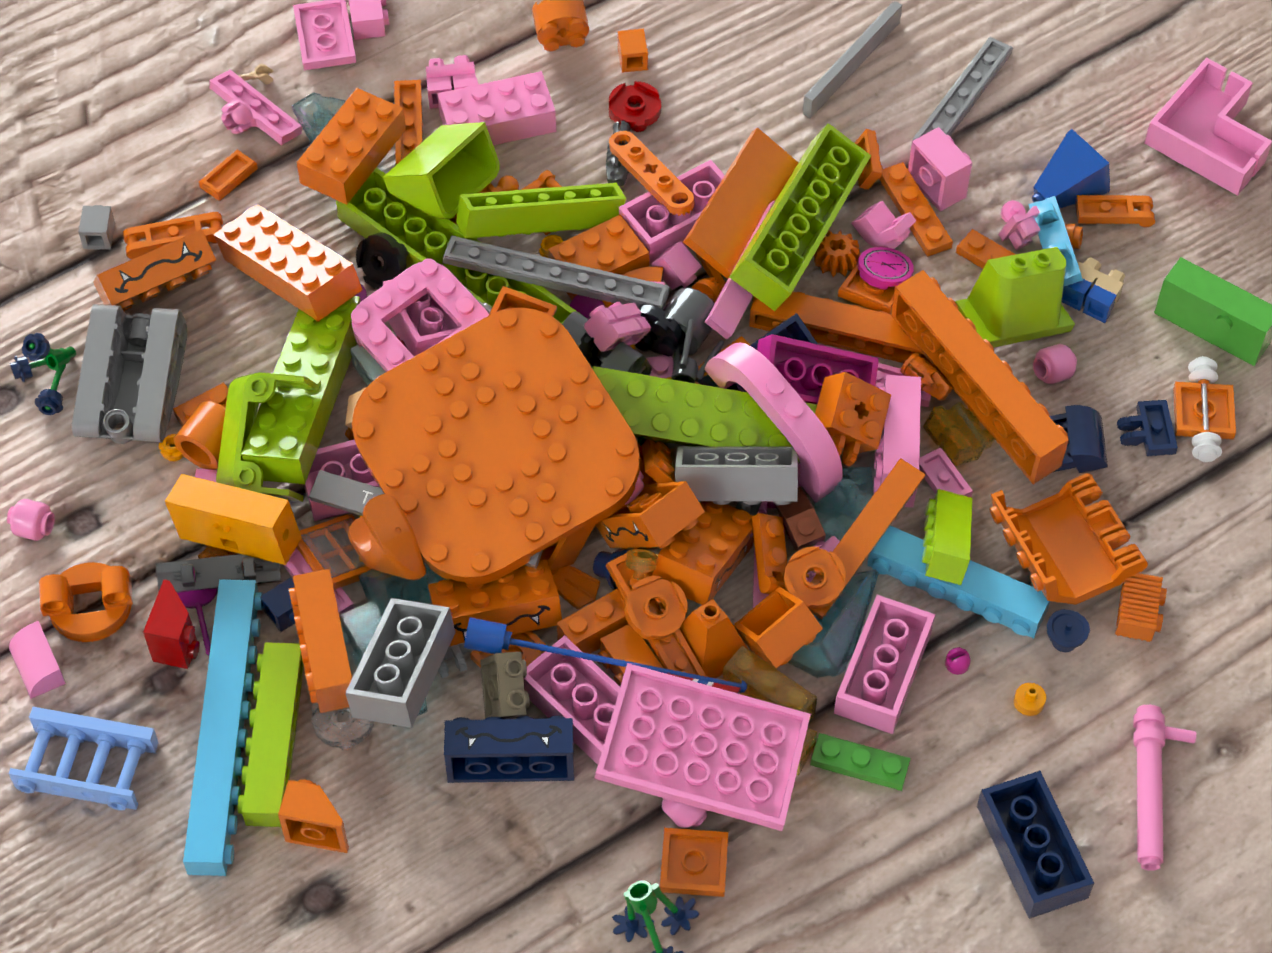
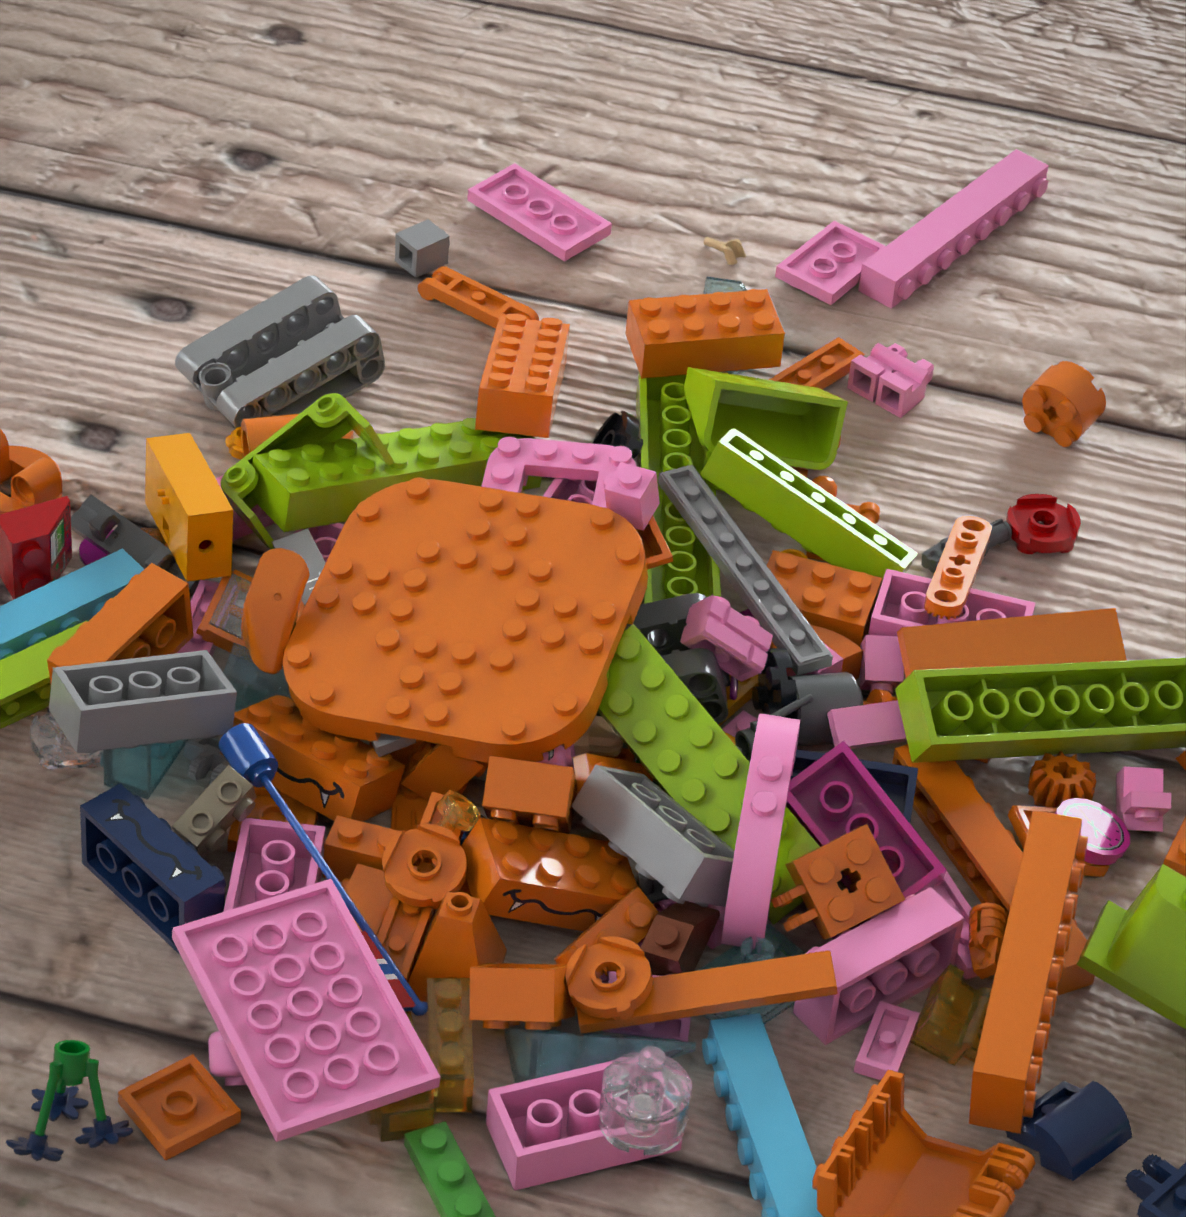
camera: 45 degrees right, 15 degrees down
bright pink head [7,499,55,541] -> none
dark blue plant [10,333,76,415] -> none
orange brick [93,229,216,311] -> none
orange tile [199,149,258,201] -> none
bright pink plate [210,70,302,145] -> none
bright pink brick [437,71,556,145] -> none
orange brick [618,29,648,73] -> none
lime brick [922,489,972,585] -> none
dark pink hinge [945,647,971,675] -> none
bright pink head [1033,344,1077,384] -> none
none -> bright pink plate [467,163,612,262]
none -> clear brick [599,1046,692,1155]
none -> bright pink brick [604,462,660,531]

